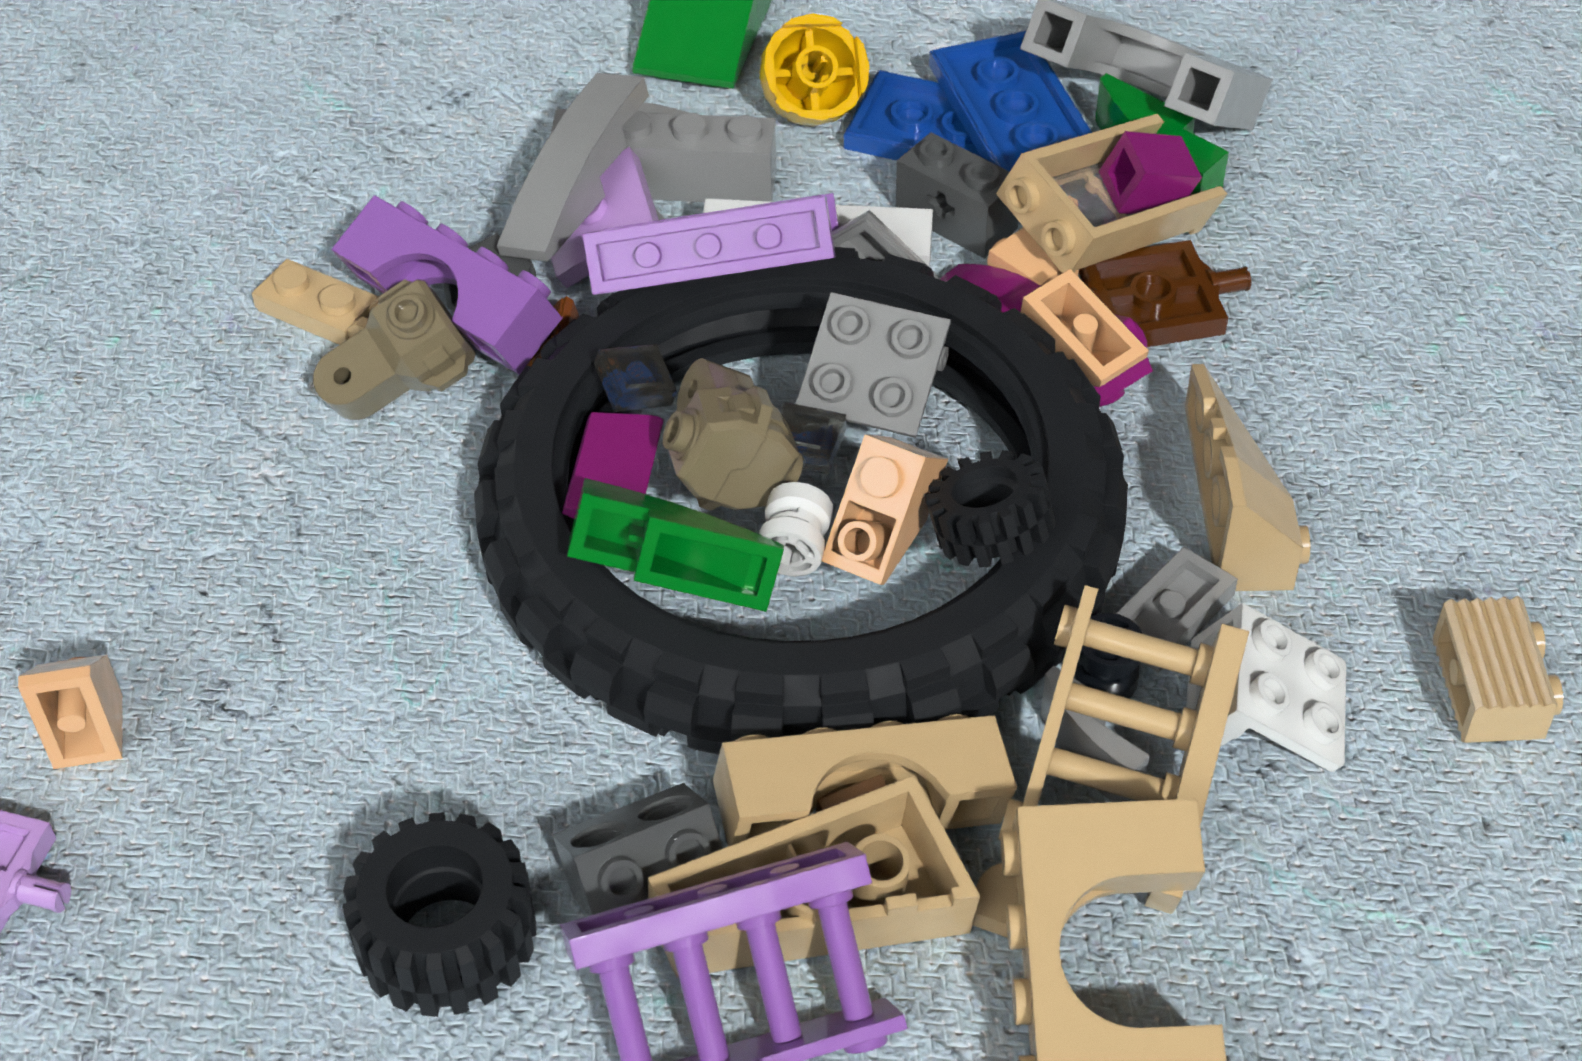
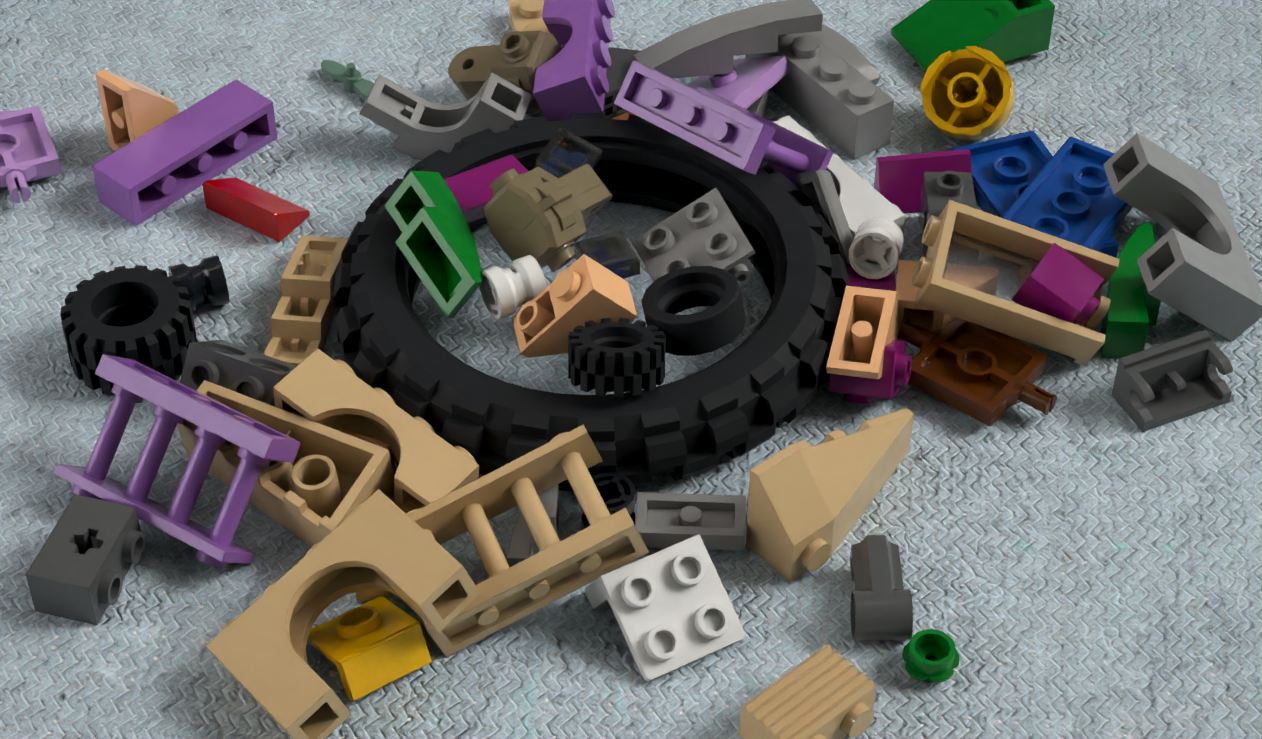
camera: 50 degrees right, 5 degrees down
none -> medium lavender brick [92,79,277,226]
none -> black wheel [168,255,230,312]
none -> red slope [202,177,310,242]
none -> tan slope [263,236,348,366]
none -> yellow piece [307,595,432,701]
none -> sand green piece [321,60,374,101]
none -> light grey arch [359,72,532,160]
none -> black tyre [641,266,746,356]
none -> white wheel [849,217,904,280]
none -> dark grey piece [850,535,913,641]
none -> magenta slope [874,149,972,214]
none -> green plate [902,629,959,683]
none -> dark grey hinge [1111,329,1233,432]

